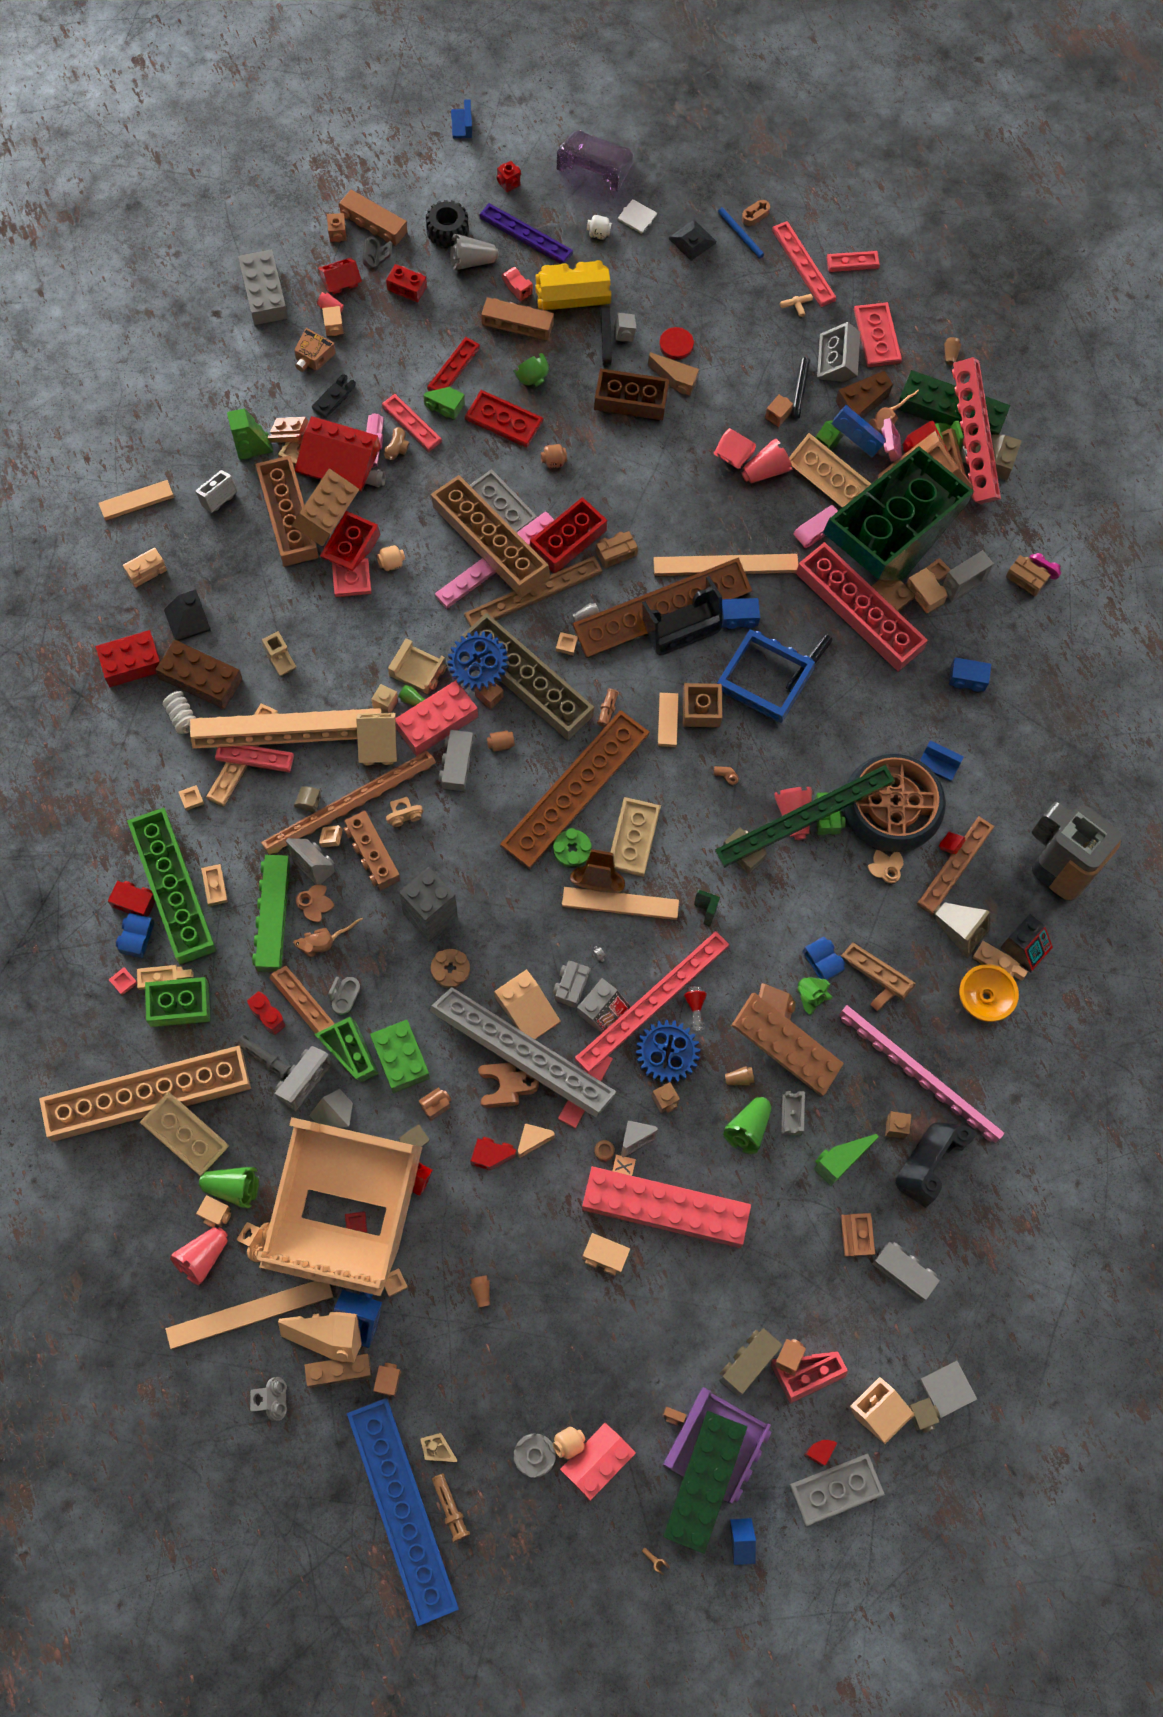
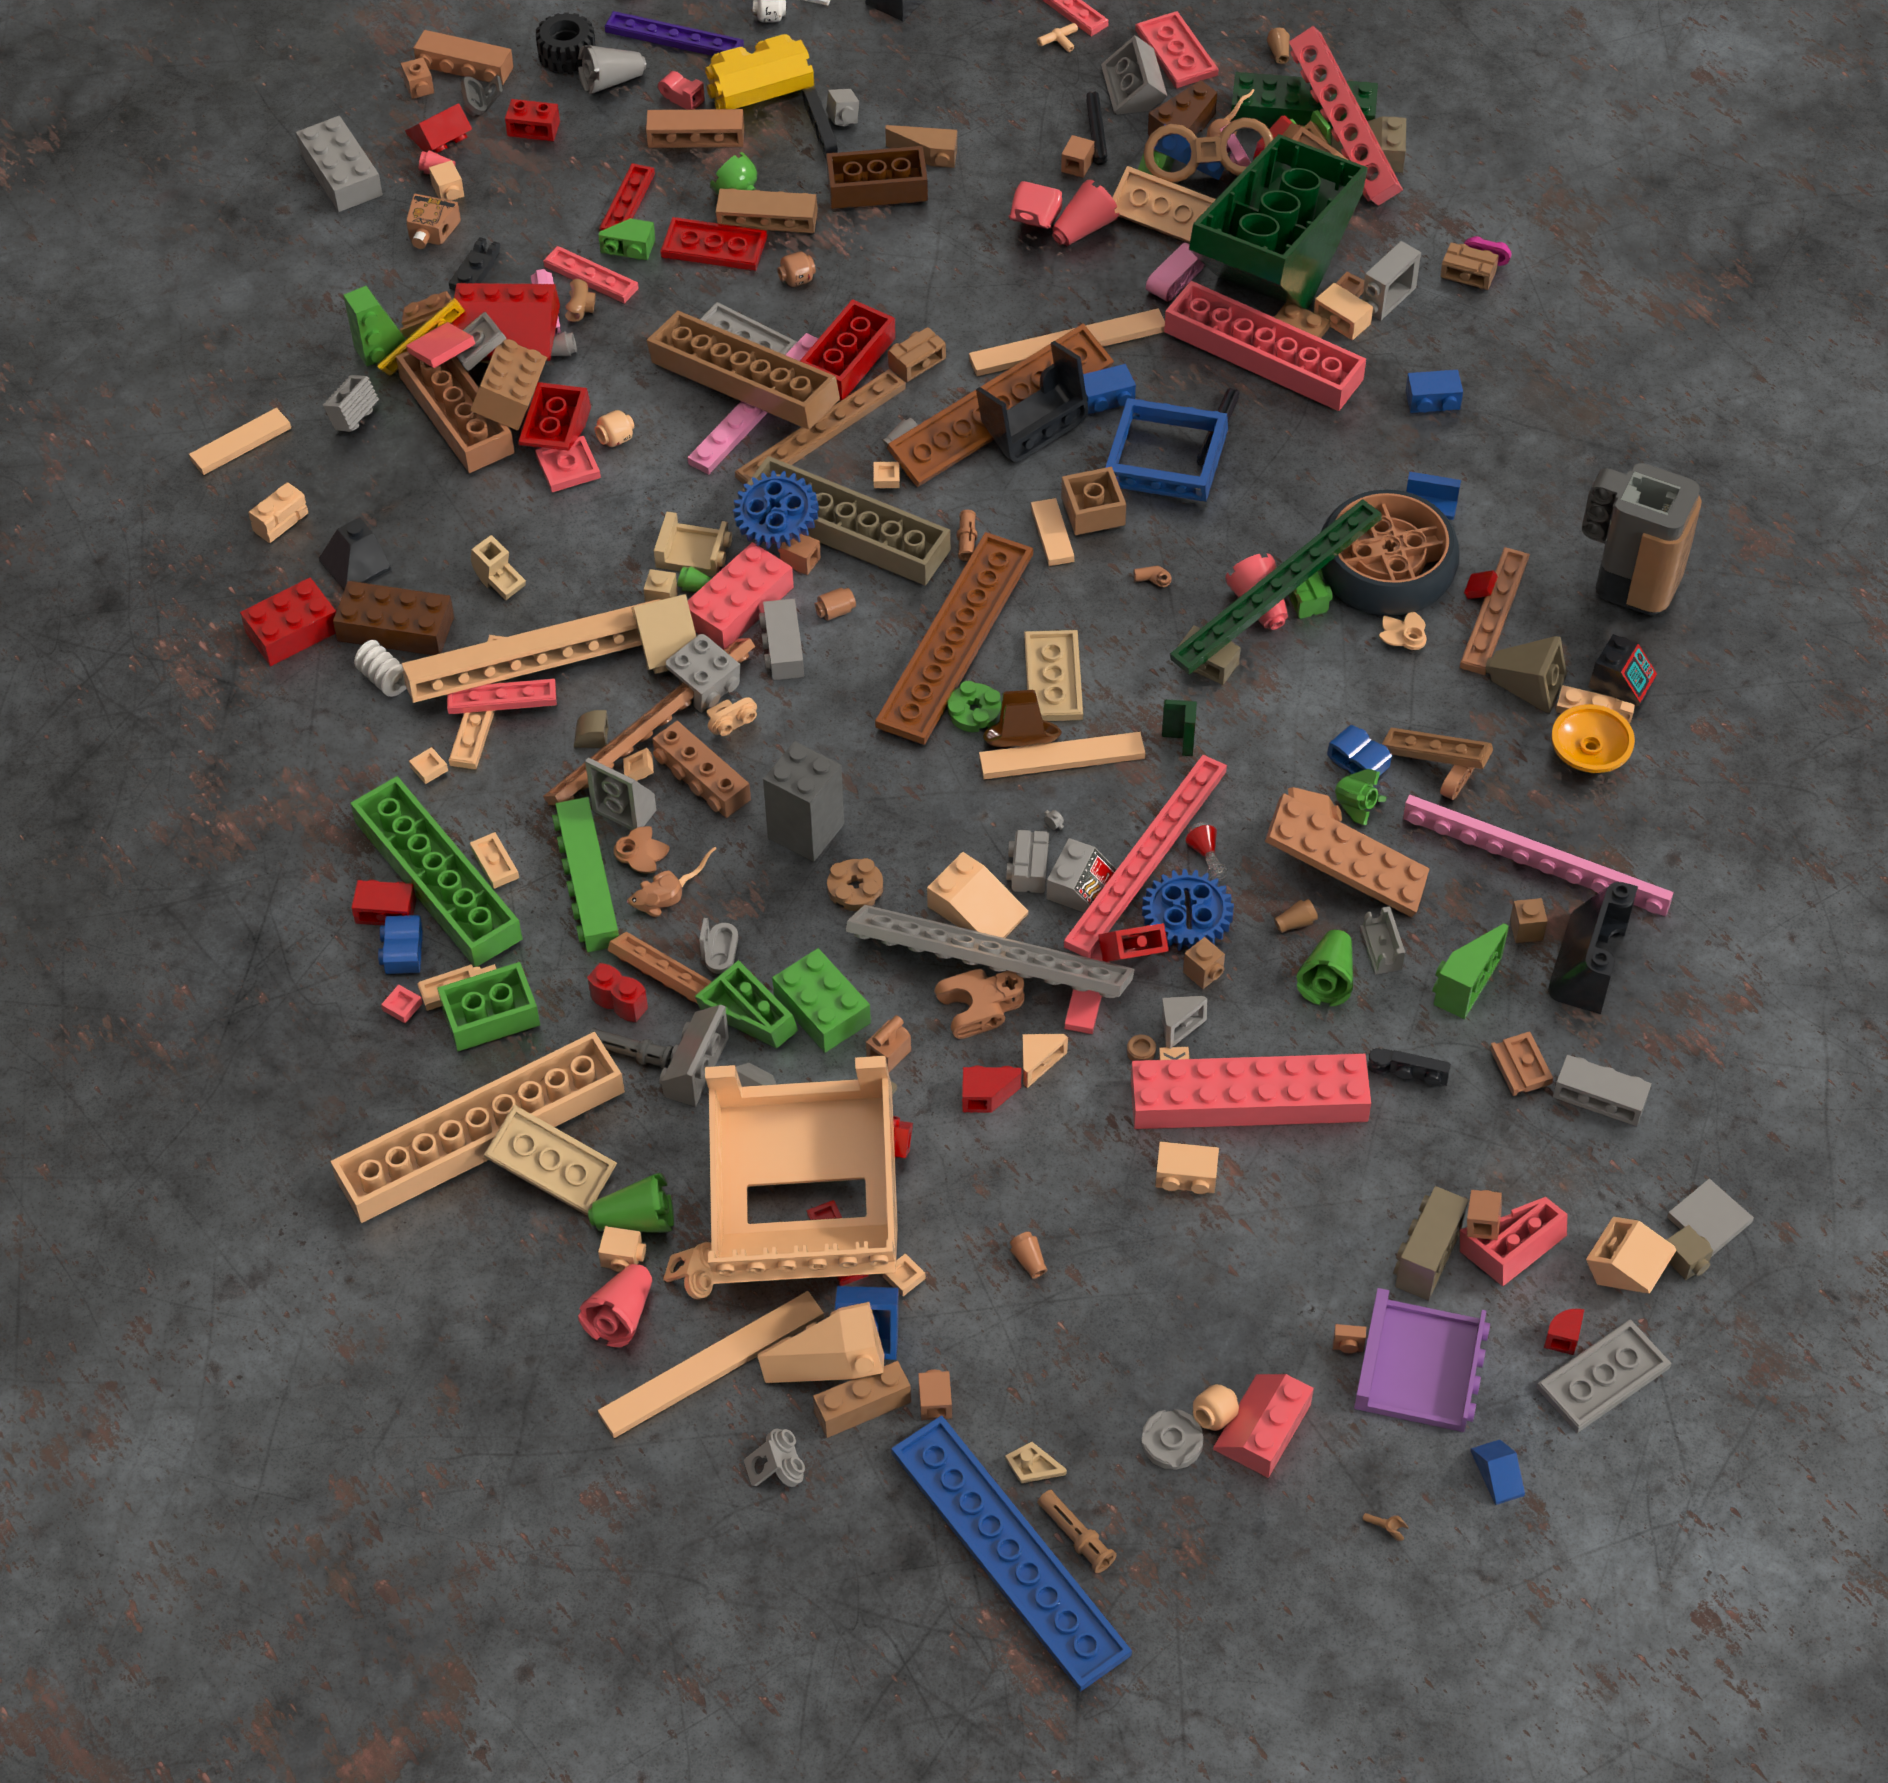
camera: 10 degrees left, 15 degrees down
red tile [659,327,694,360] -> none
dark green brick [662,1411,748,1554] -> none
none -> yellow slope [378,298,465,376]
none -> coral tile [406,322,475,368]
none -> light grey tile [456,312,507,371]
none -> light grey bracket [666,634,740,713]
none -> medium nougat brick [716,188,818,233]
none -> red brick [1098,923,1169,962]
none -> medium nougat bar [1144,118,1273,183]
none -> black hinge [1368,1048,1451,1086]

